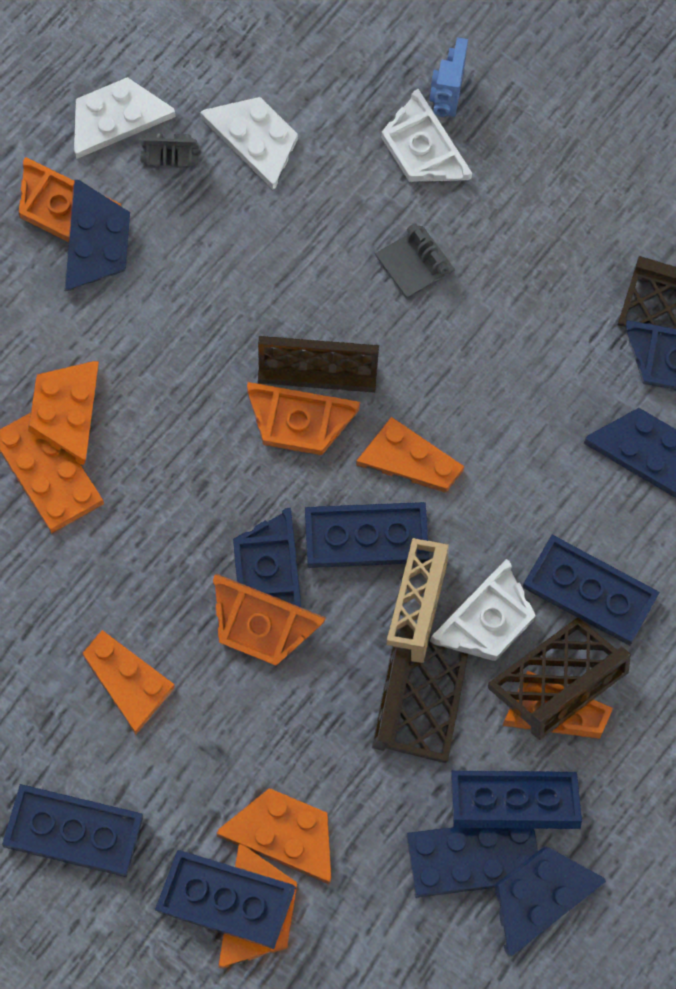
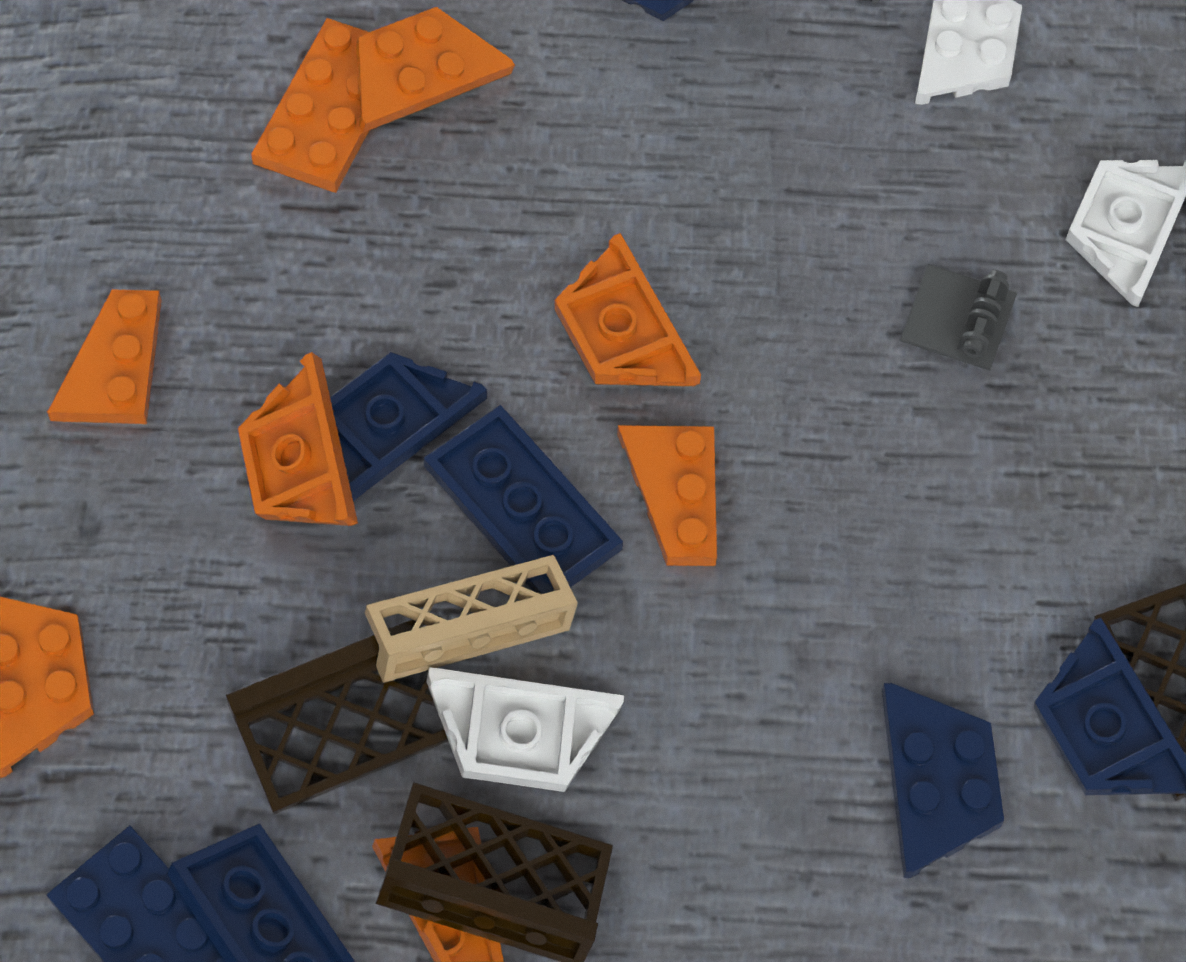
camera: 55 degrees right, 5 degrees down
dark brown fence [258,336,379,393] -> none
dark blue plate [522,534,660,646] -> none

